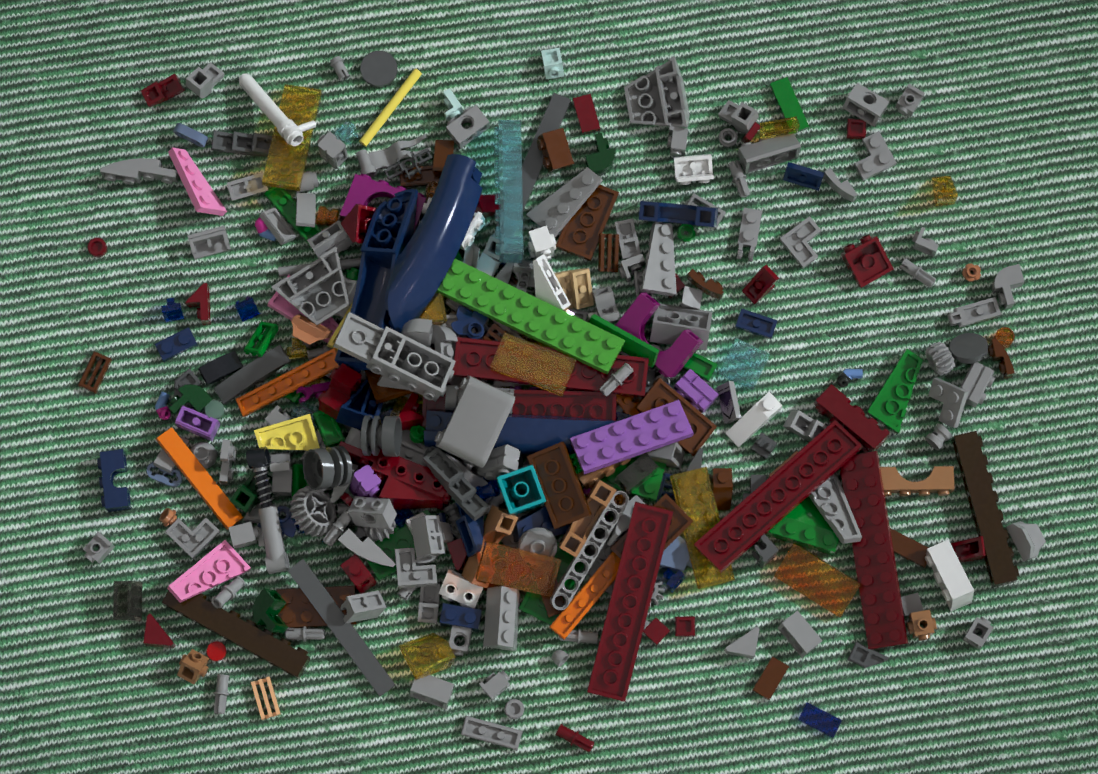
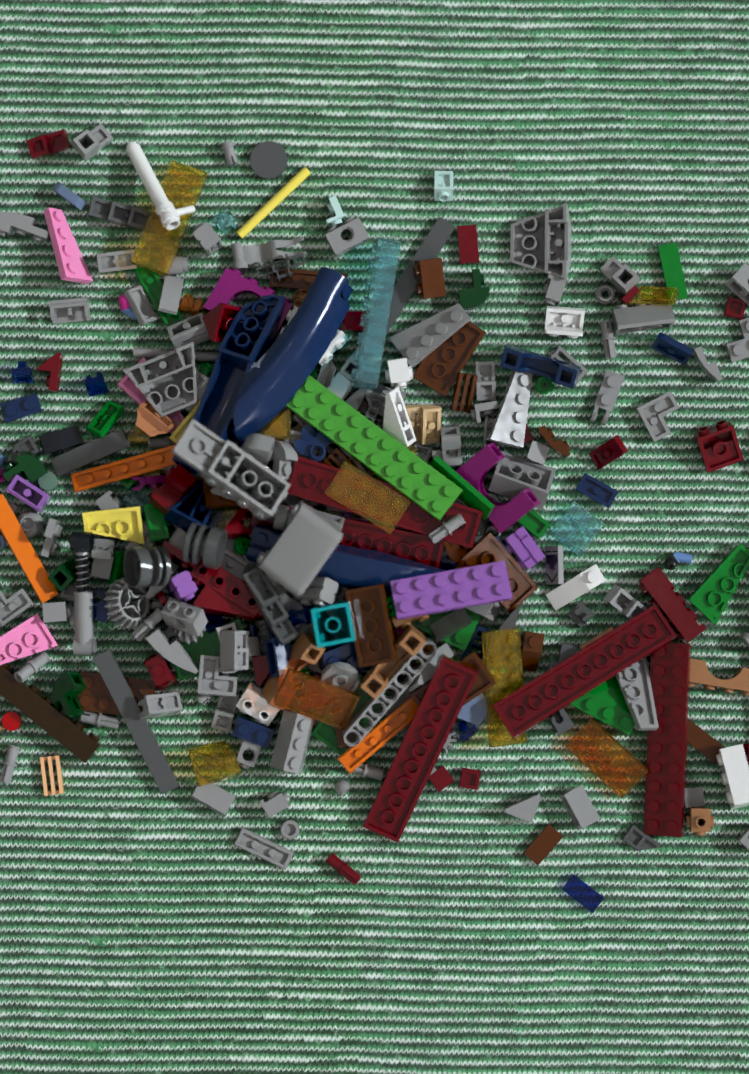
camera: 10 degrees right, 10 degrees up
reddish brown tile [433,140,455,175] -> none

